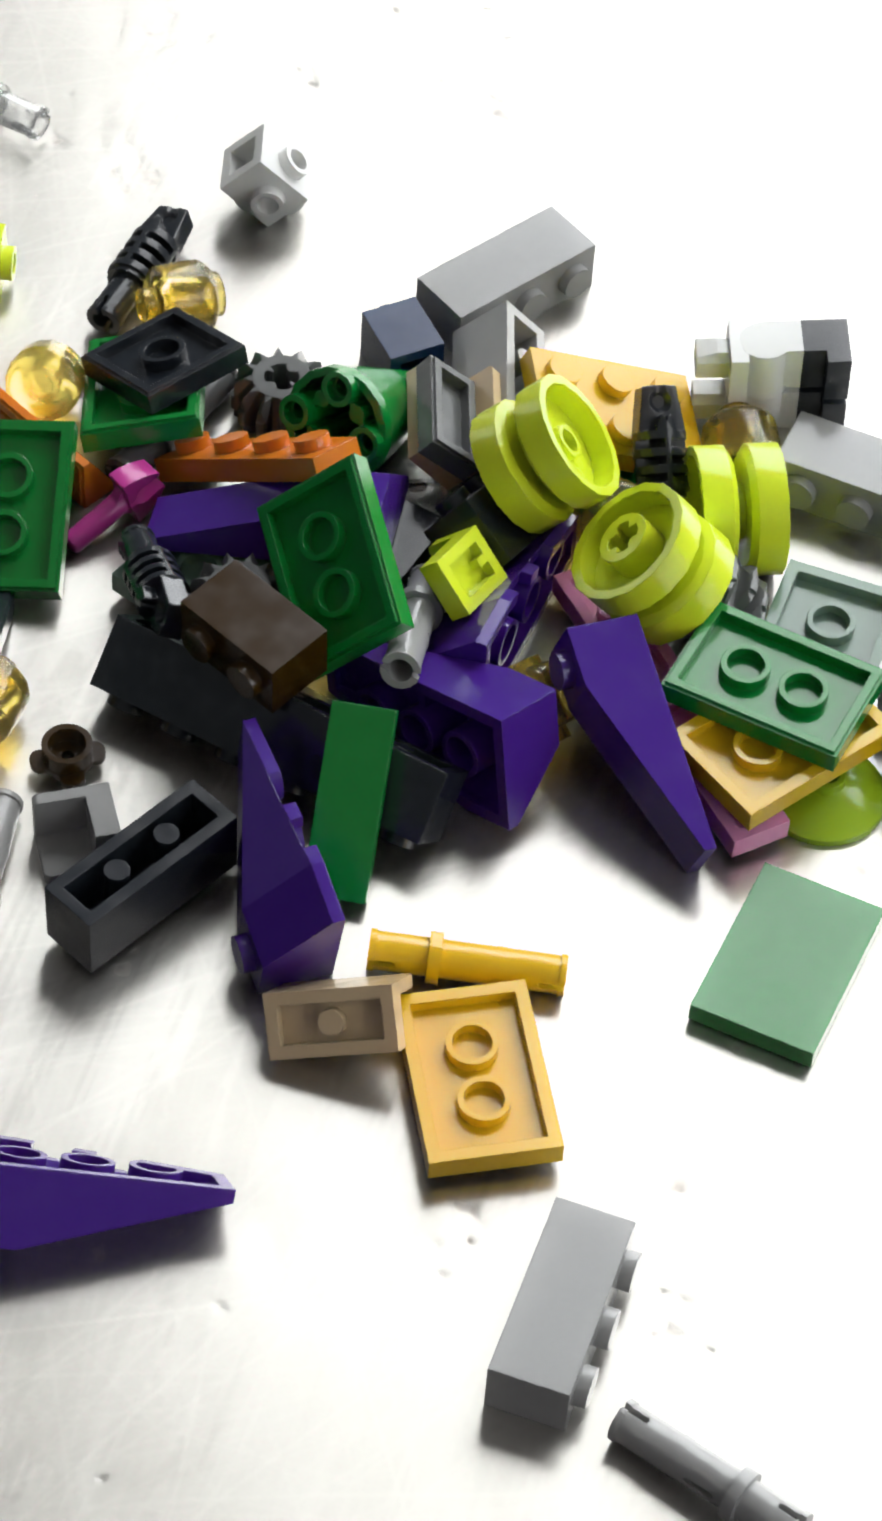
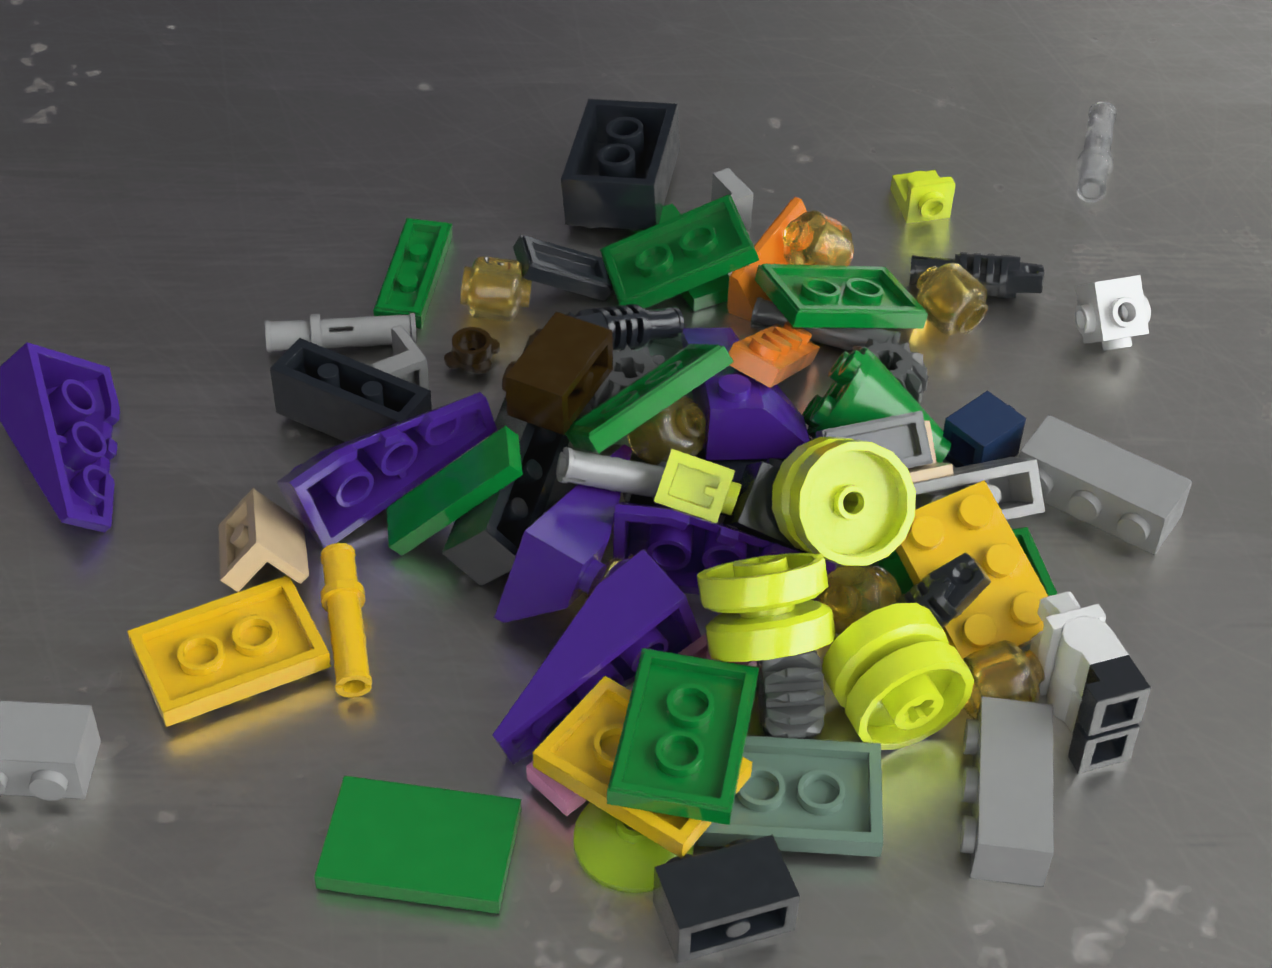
camera: 75 degrees right, 5 degrees down
dark pink bar [67,459,165,553] -> none
black tile [81,306,249,415] -> none

